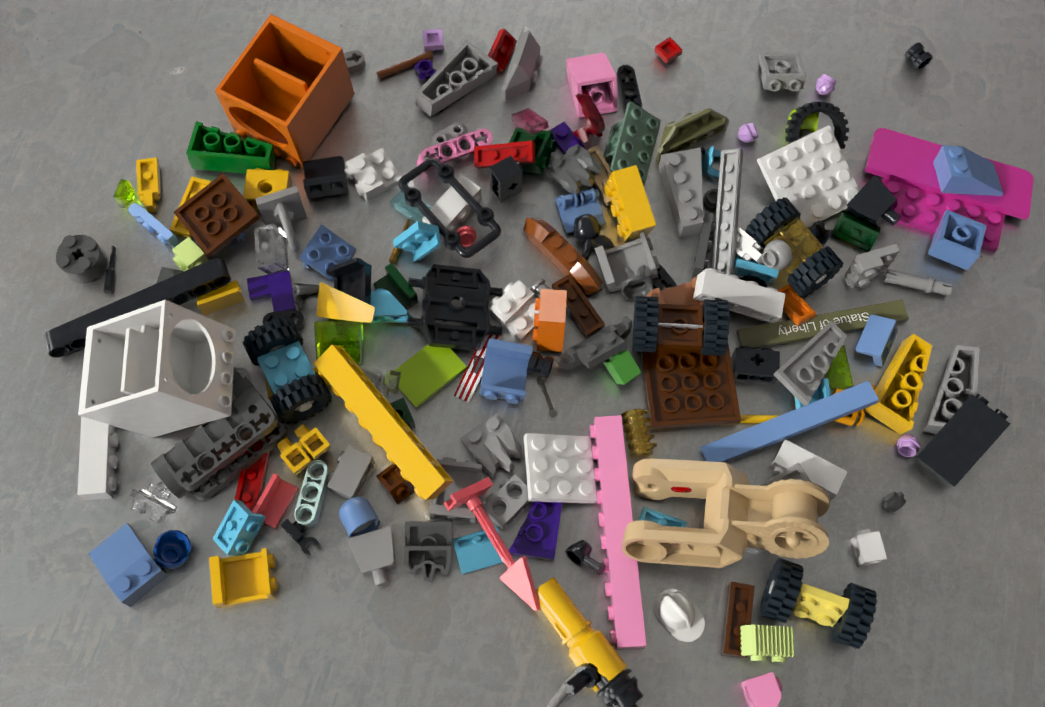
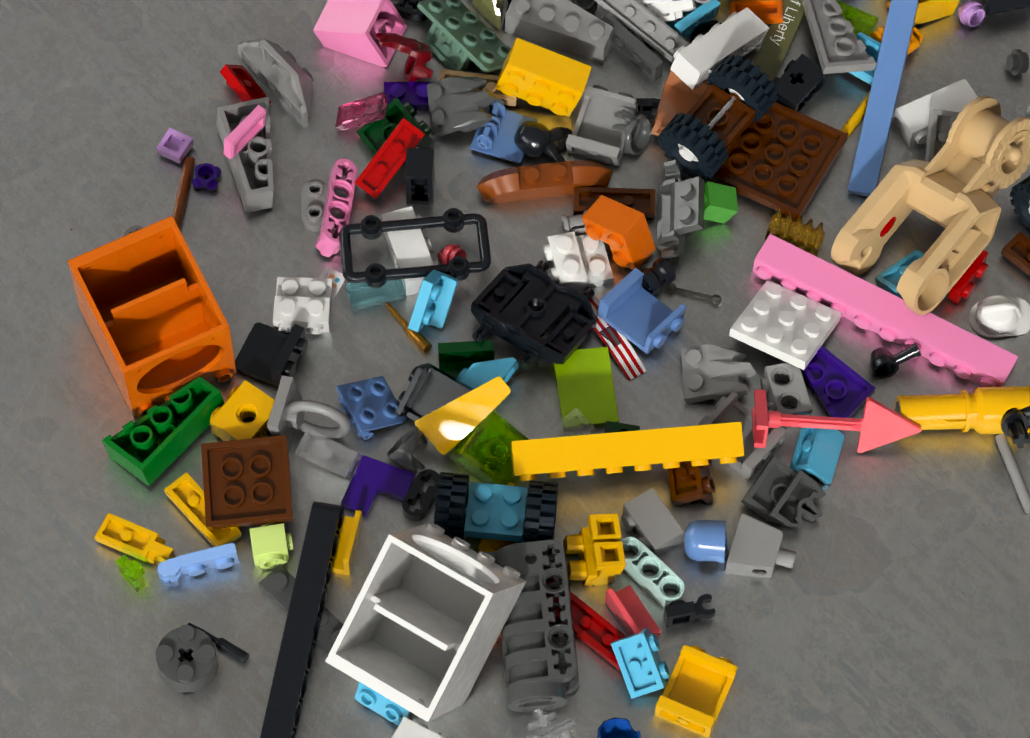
camera: 55 degrees left, 5 degrees down
none -> bright pink tile [223,105,266,159]
none -> red plate [948,250,989,306]

